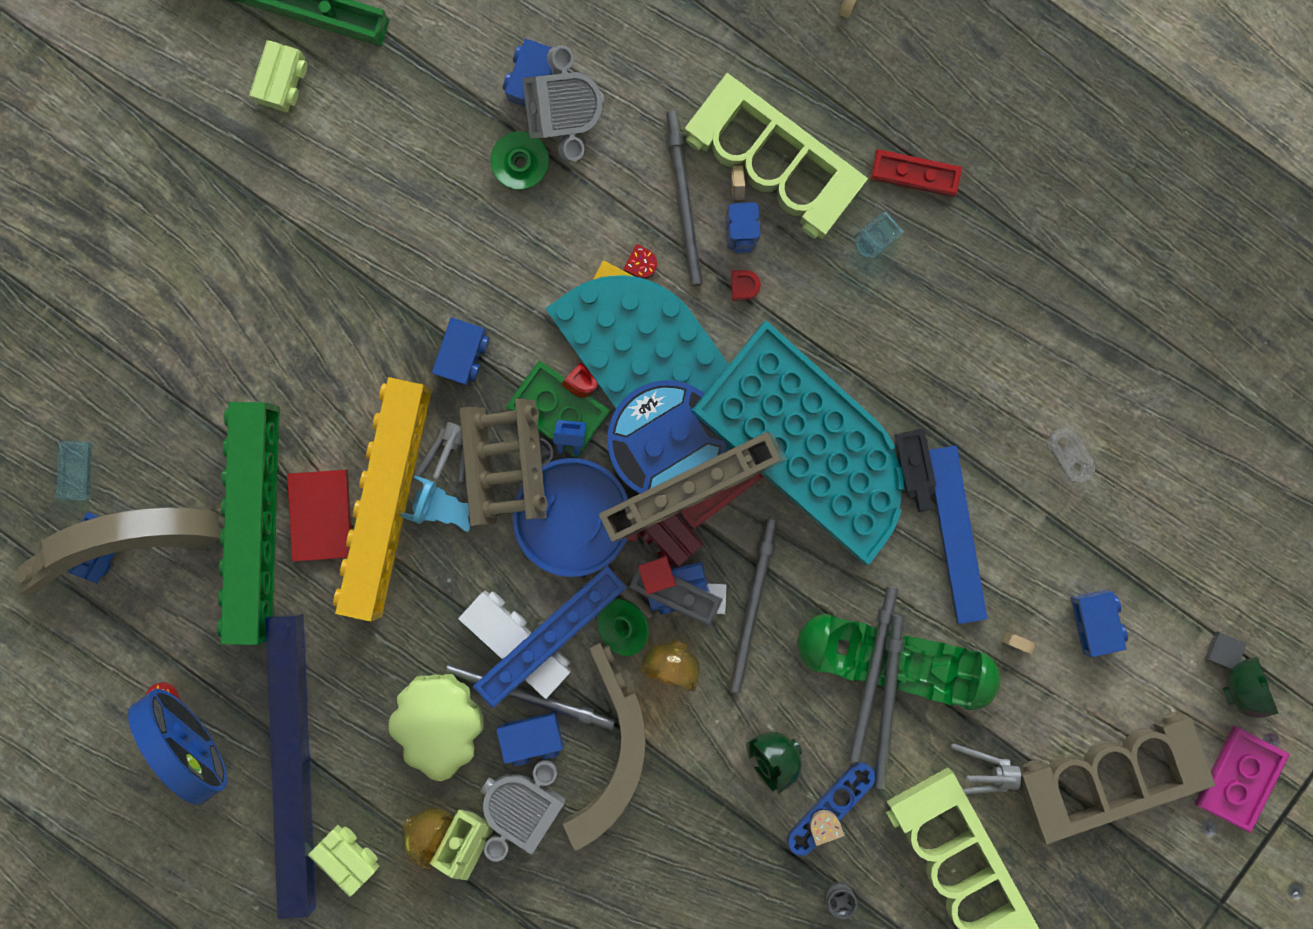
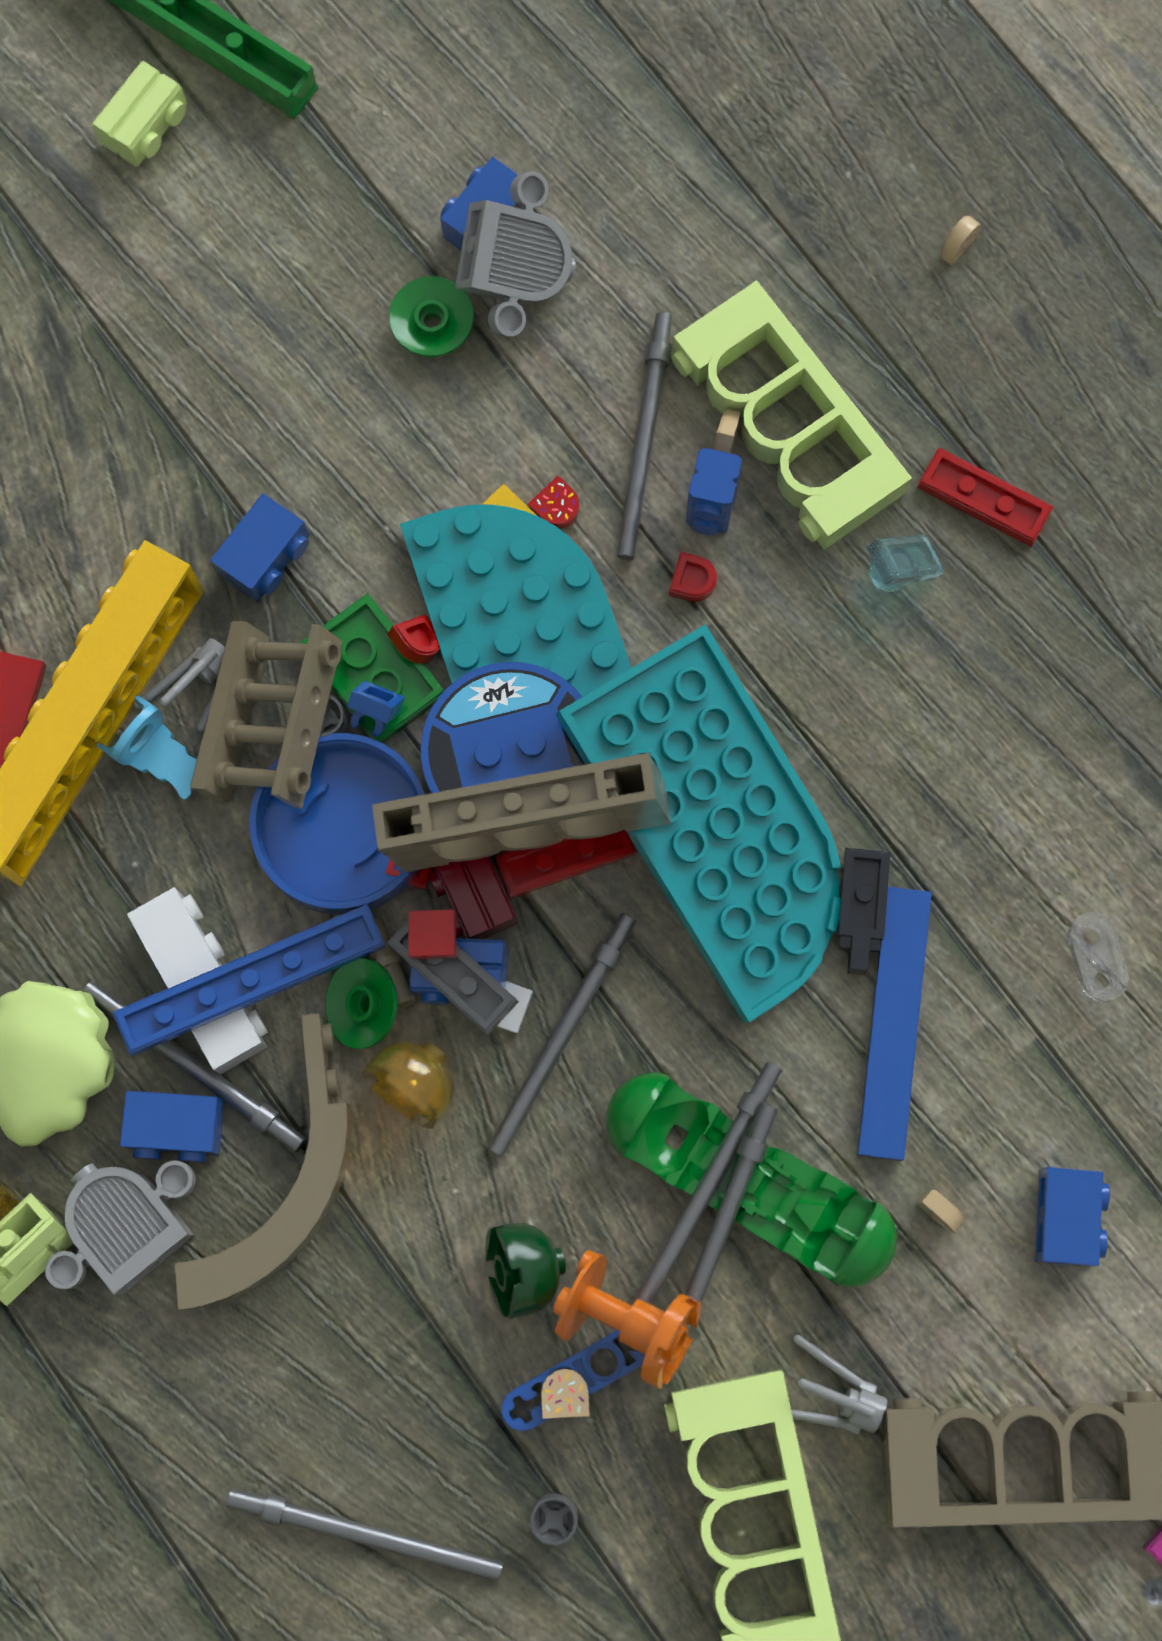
camera: 20 degrees right, 10 degrees down
none -> orange piece [553,1250,702,1389]

